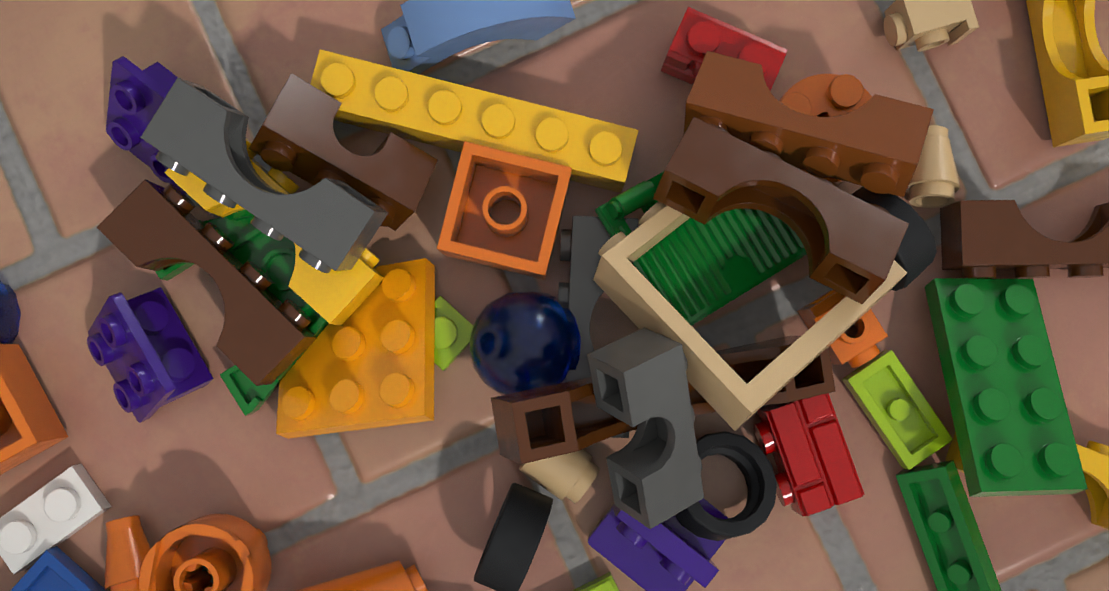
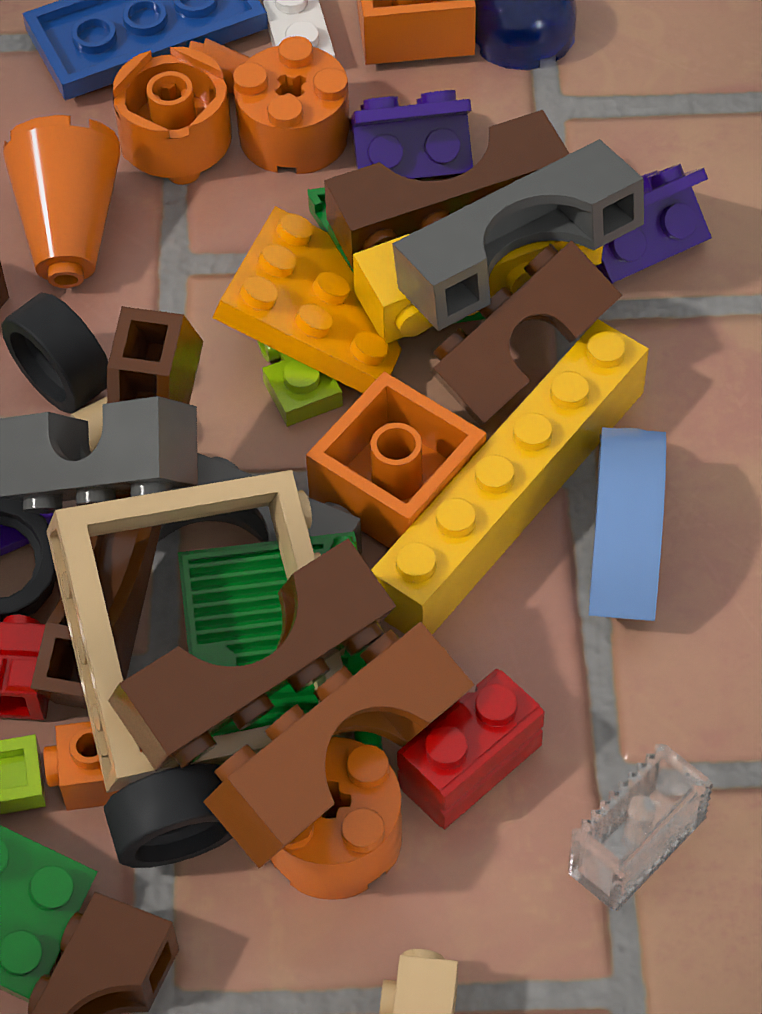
camera: 120 degrees right, 30 degrees down
clear blue cylinder [469,292,581,395] -> none
tan cone [906,125,960,208] -> none
none -> orange brick [233,36,350,174]

